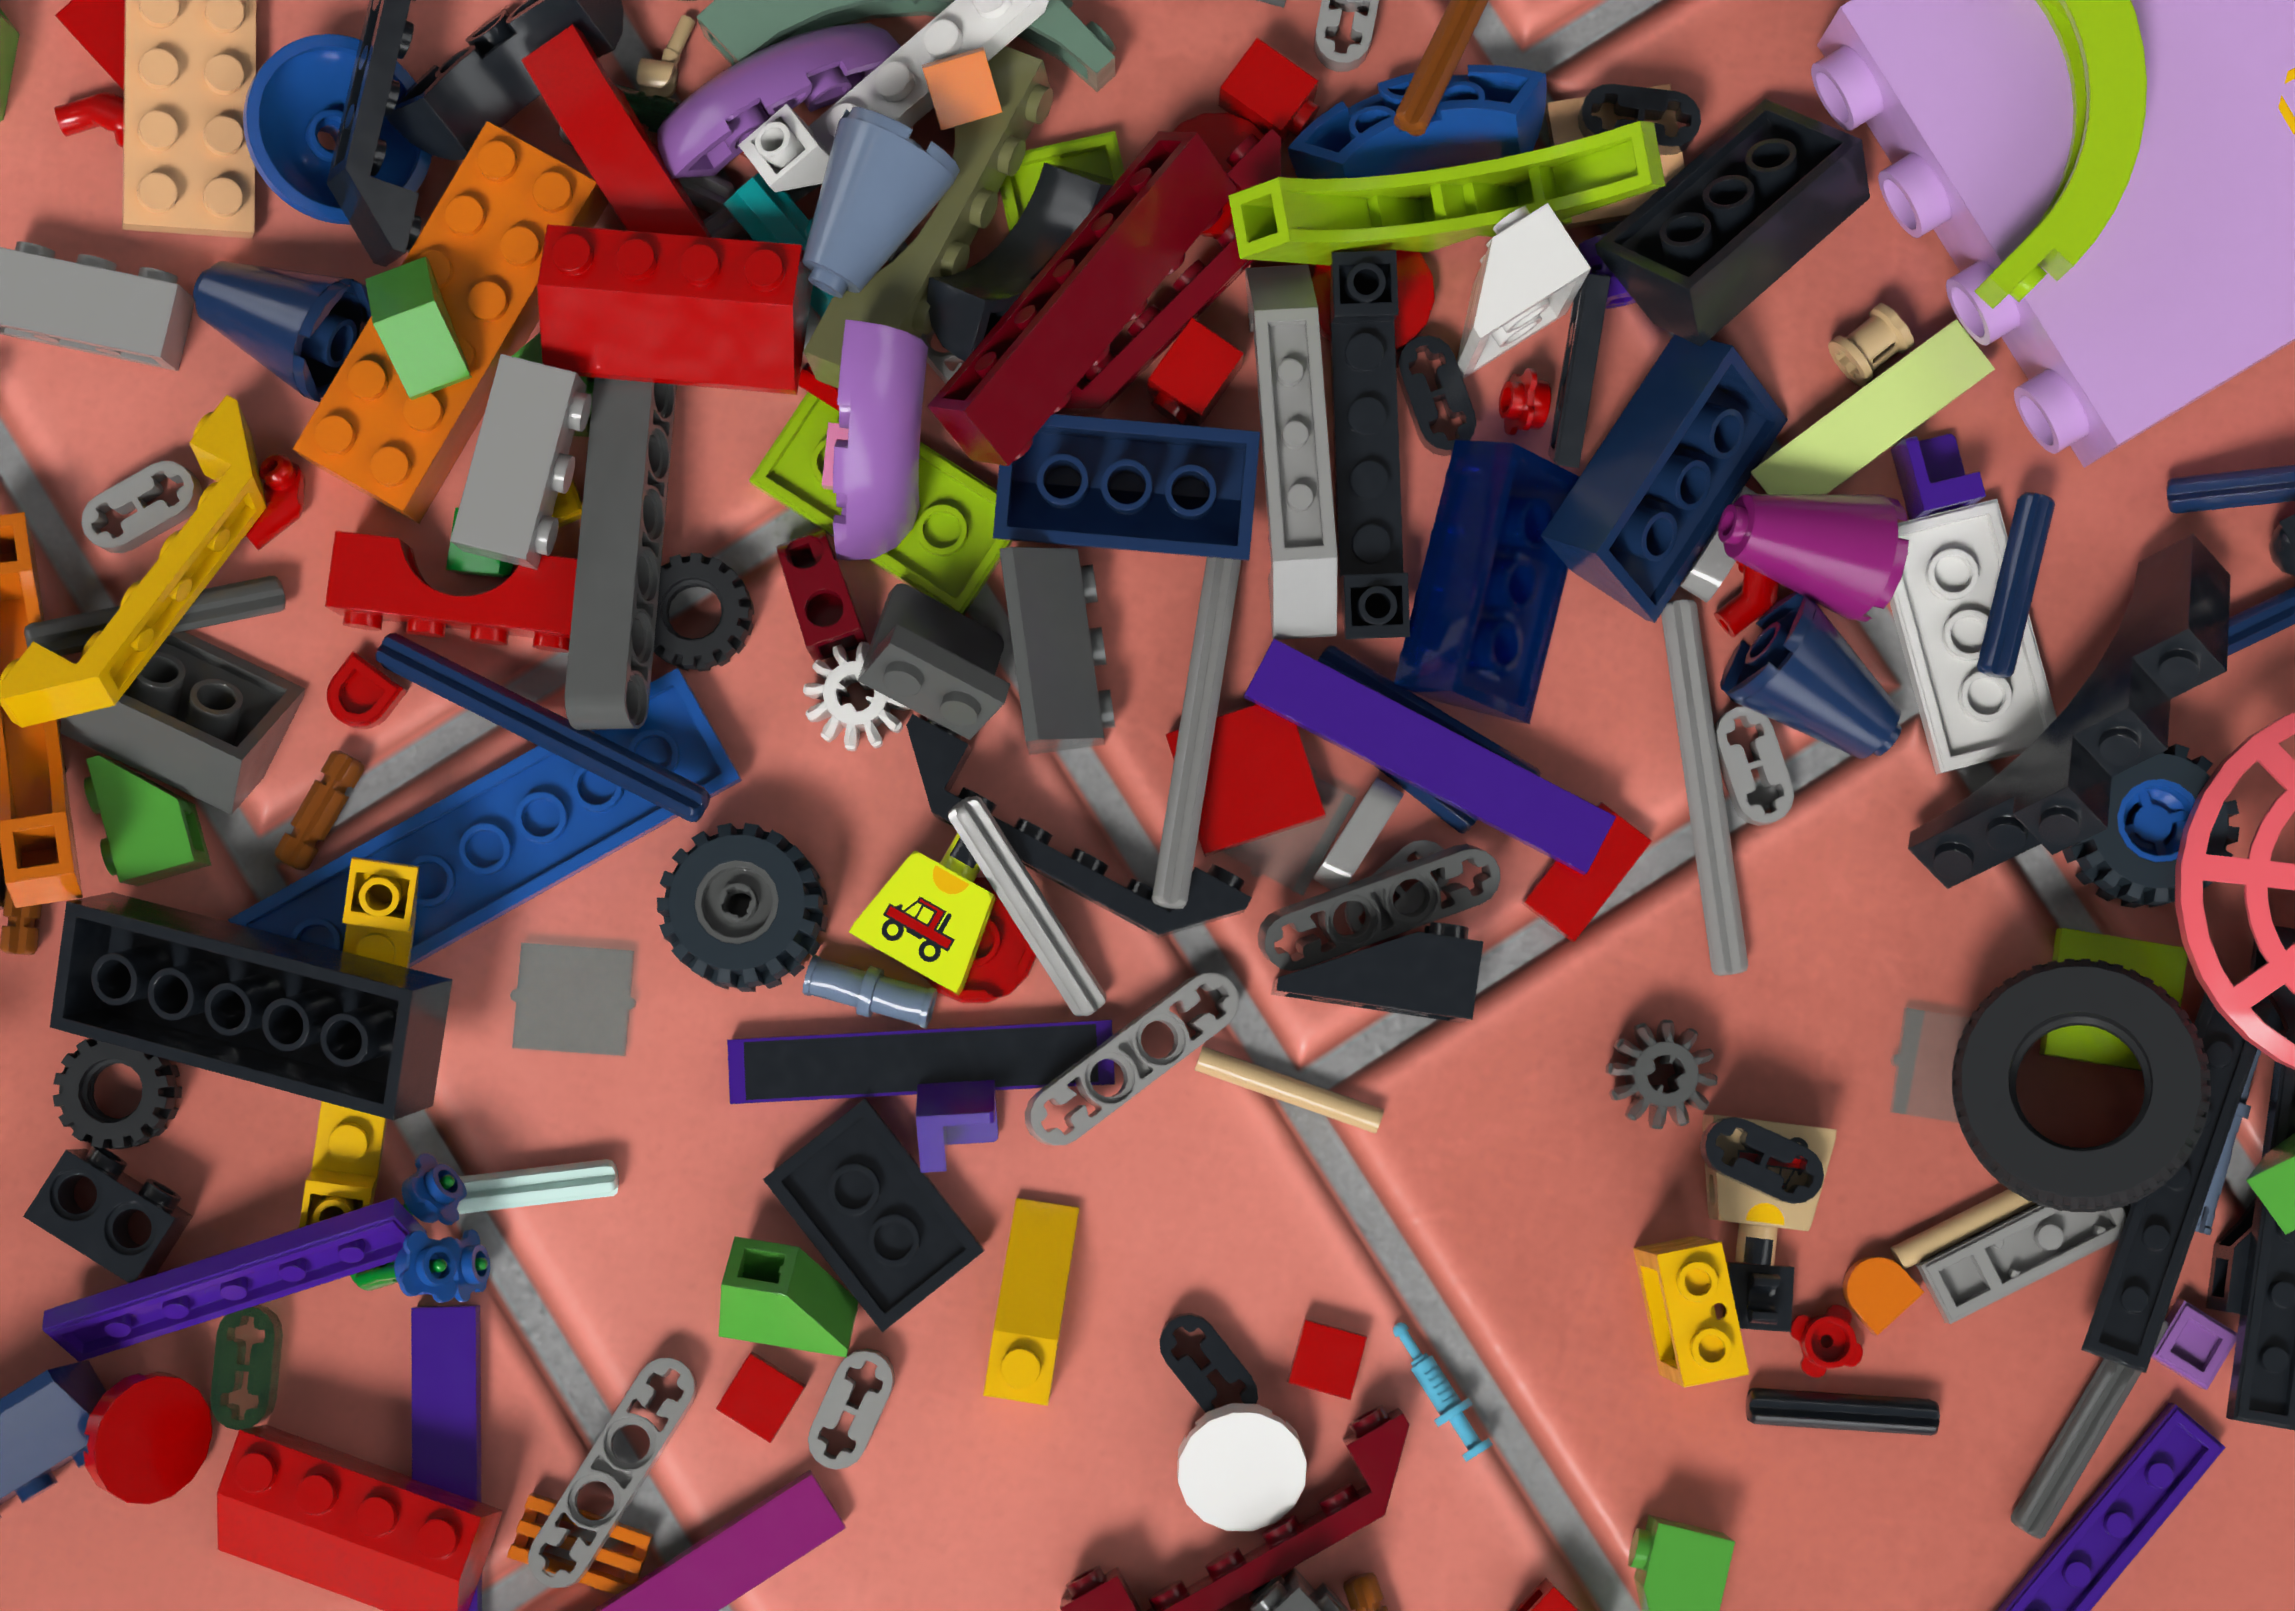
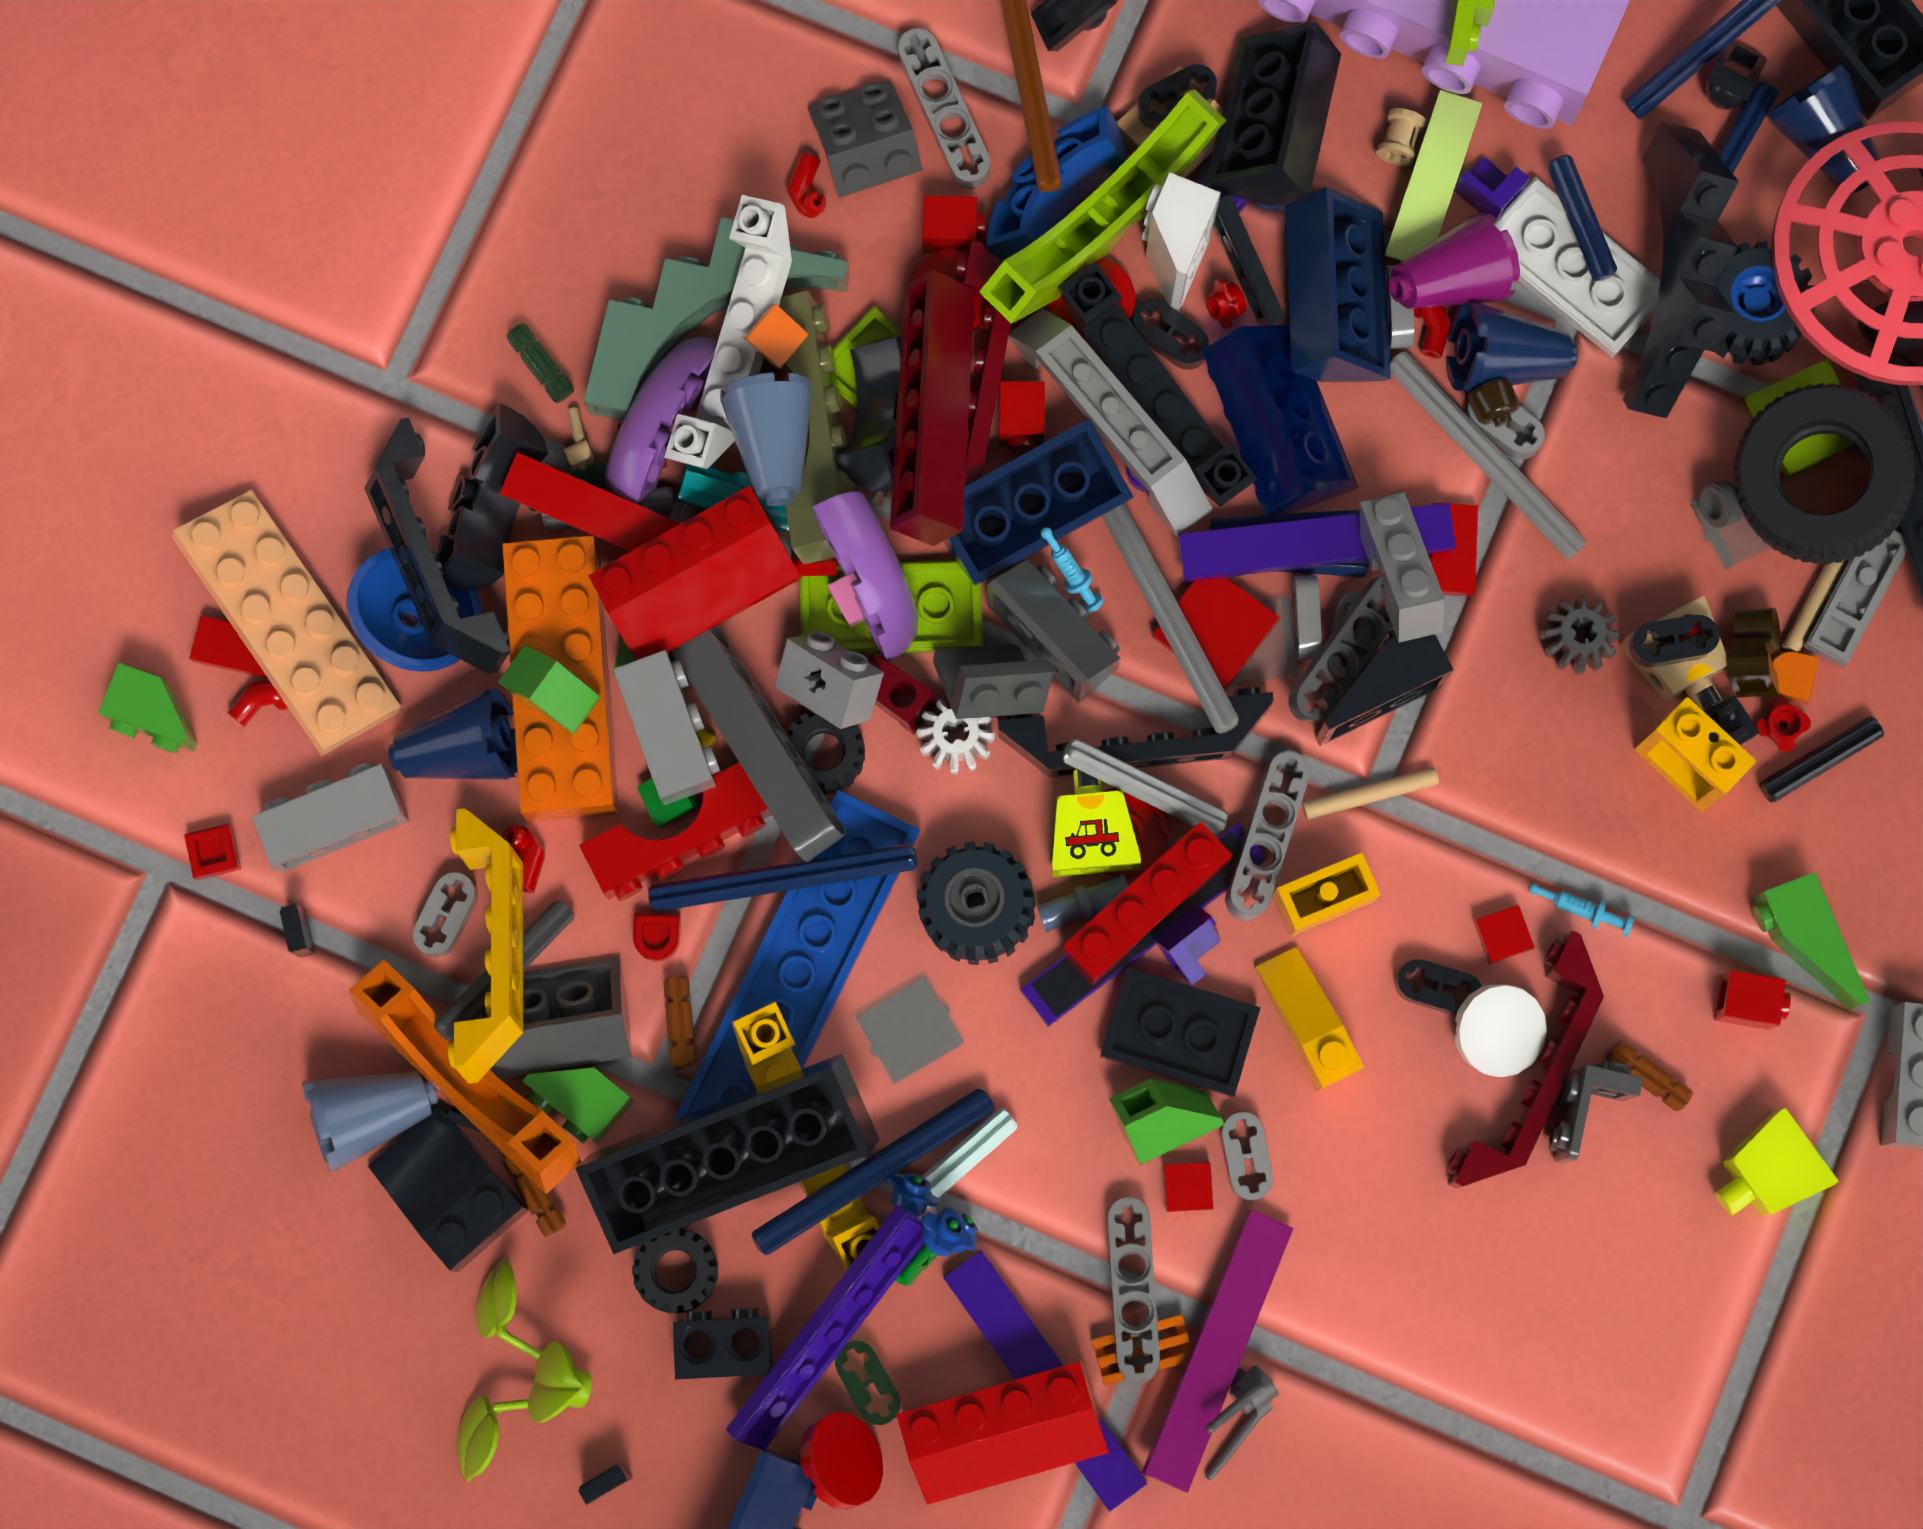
camera: 30 degrees left, 5 degrees down
none -> dark blue axle [751,1089,994,1255]
none -> light grey brick [774,631,884,729]
none -> medium azure piece [1041,527,1104,613]
none -> red arch [1062,821,1233,986]
none -> yellow brick [1272,852,1381,937]
none -> light grey arch [1360,492,1445,643]
none -> dark brown piece [1468,377,1520,428]
none -> dark grey tile [1699,480,1742,528]
none -> dark brown leg [1727,608,1780,698]

